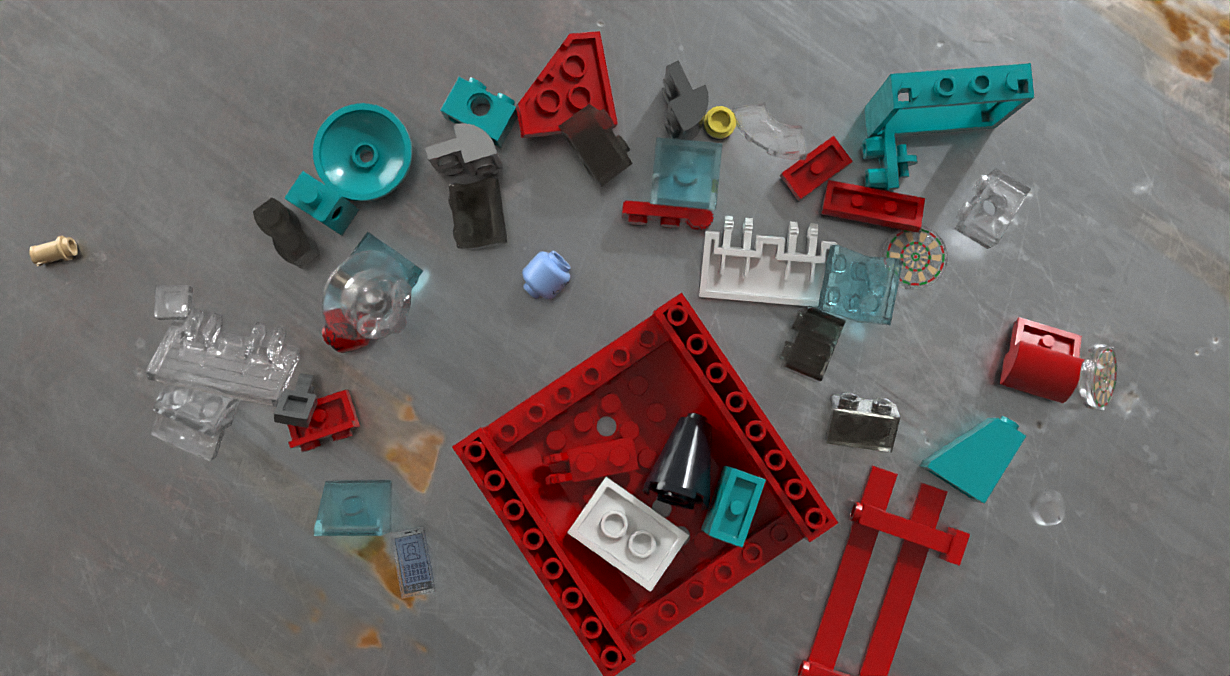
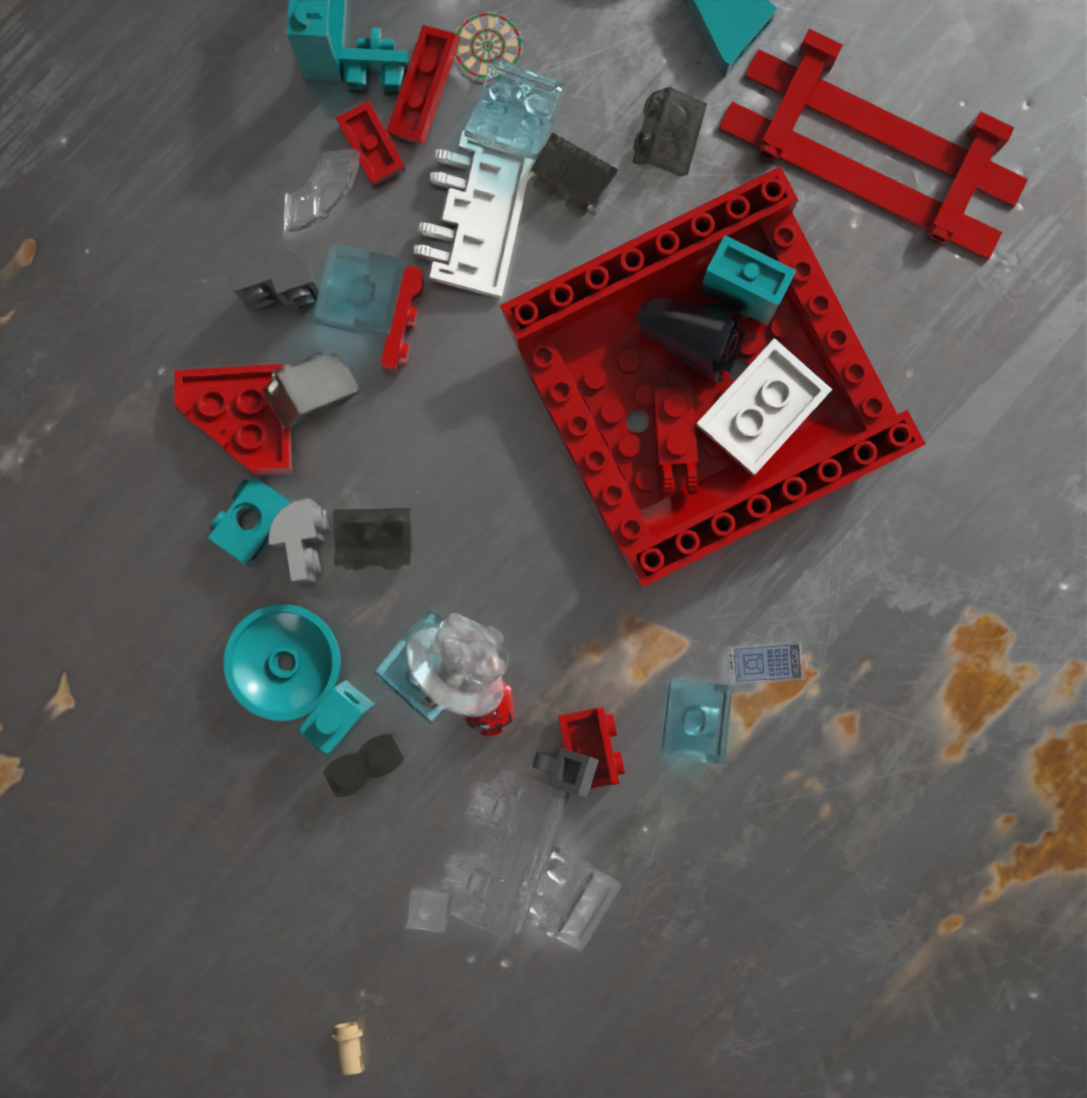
camera: 85 degrees left, 0 degrees up
light blue head [522,251,571,299] -> none
light yellow plate [704,106,736,139] -> none

